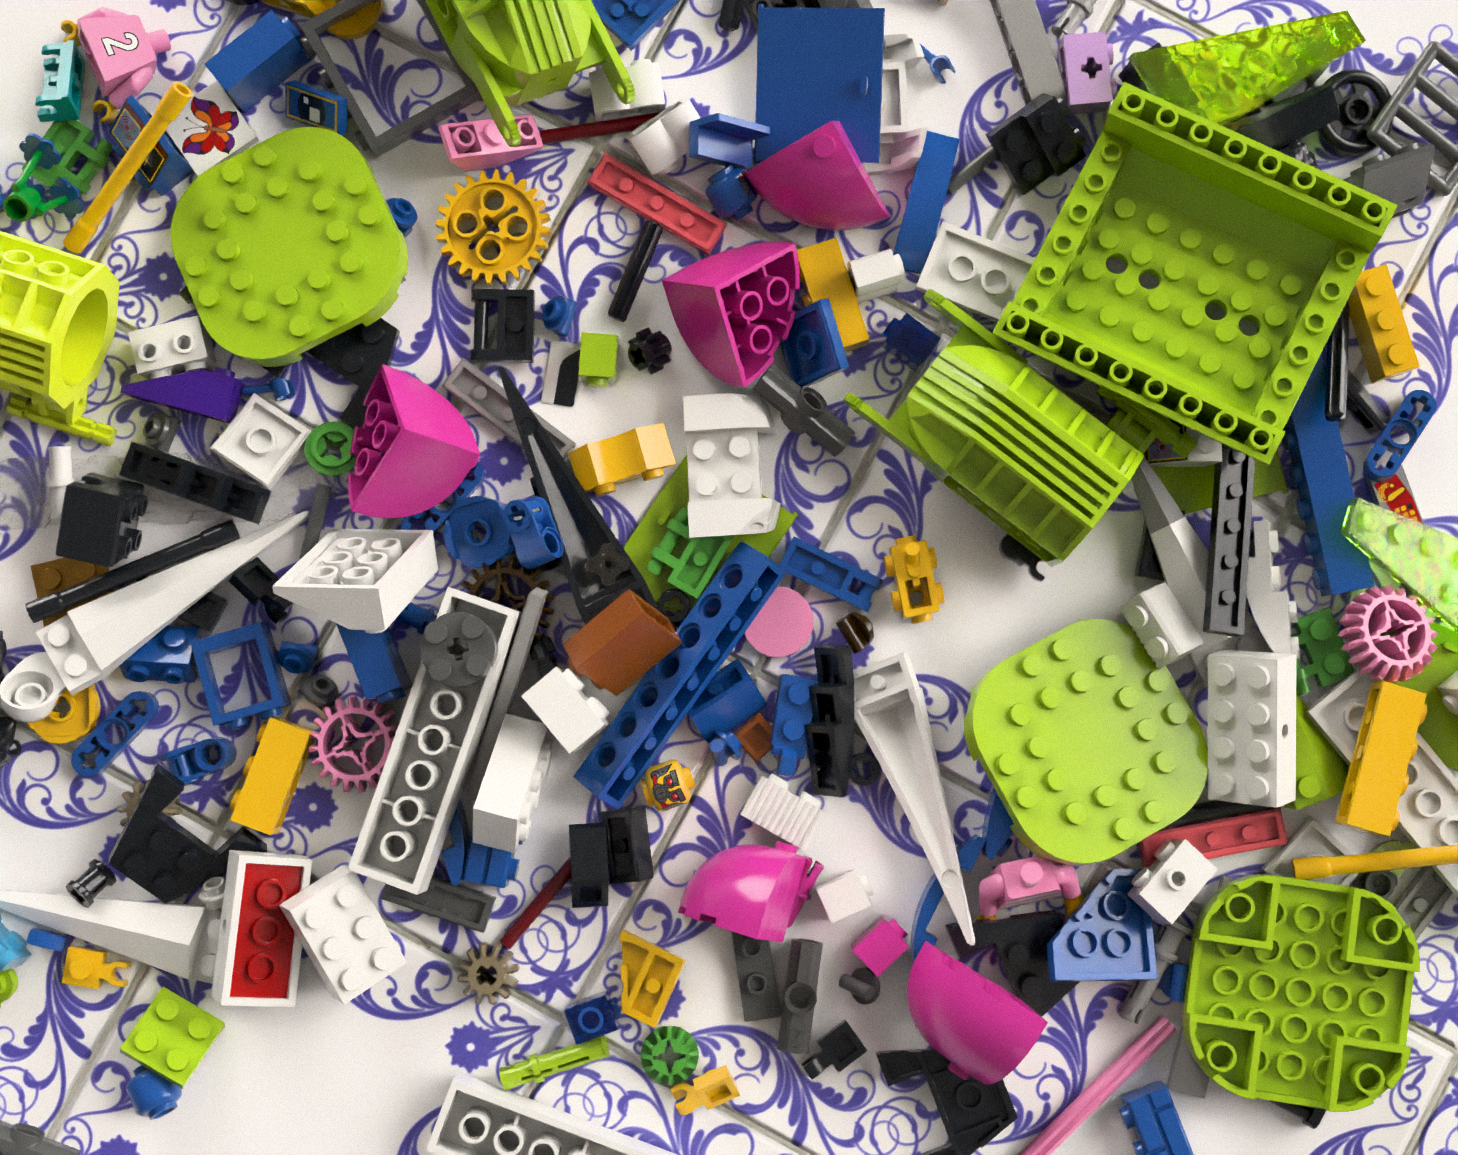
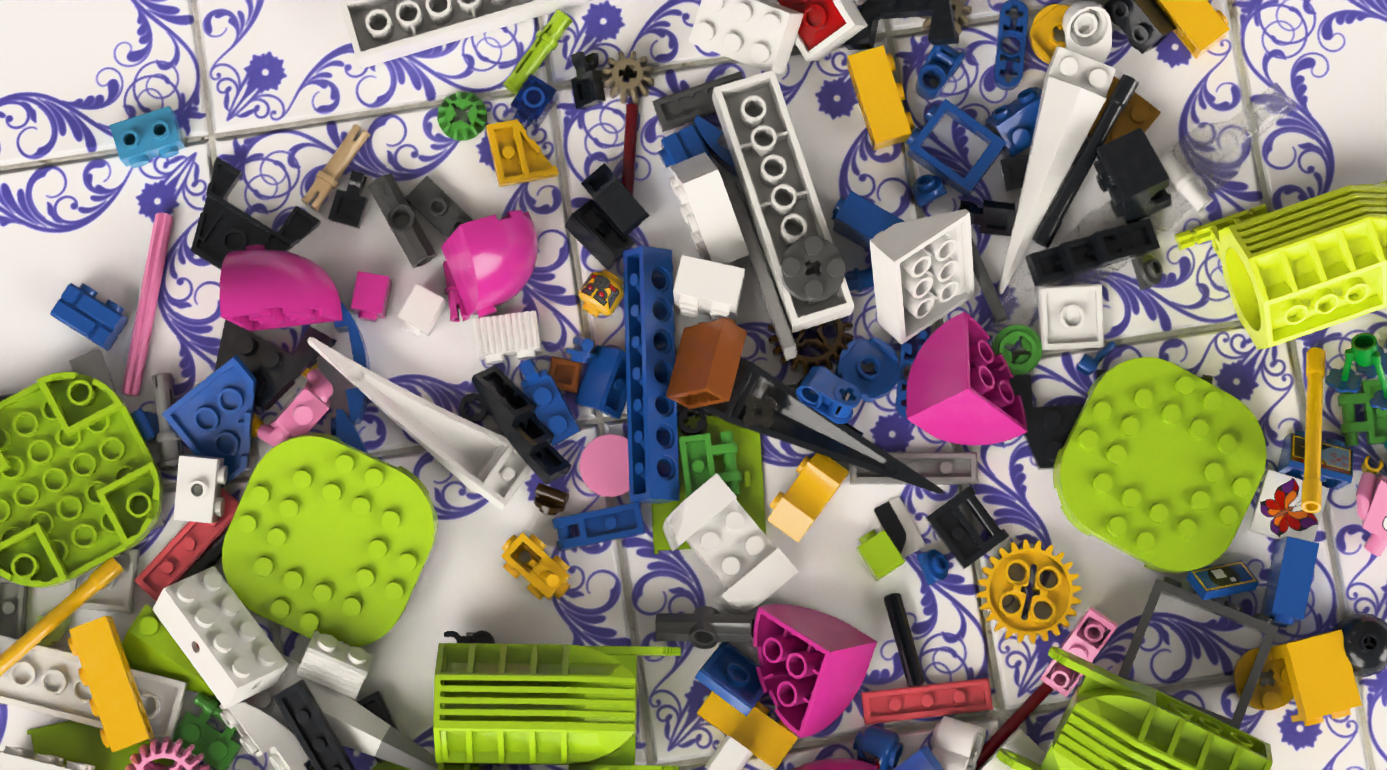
camera: 145 degrees right, 5 degrees down
dark purple slope [120,367,245,424] -> none
white brick [128,315,217,380] -> none
dark grey plate [298,674,338,711] -> none
bright pink gear [308,695,399,793] -> none
blue plate [386,198,418,238] -> none
black piece [529,634,560,678] -> none
black gear [628,327,672,375] -> none
yellow plate [670,1065,741,1116] -> none
dark grey plate [839,967,880,1005] -> none
clear blue brick [882,313,941,372] -> none
dark grey plate [1354,871,1398,901] -> none
none -> tan pin [301,124,370,211]
none -> black plate [571,52,606,110]

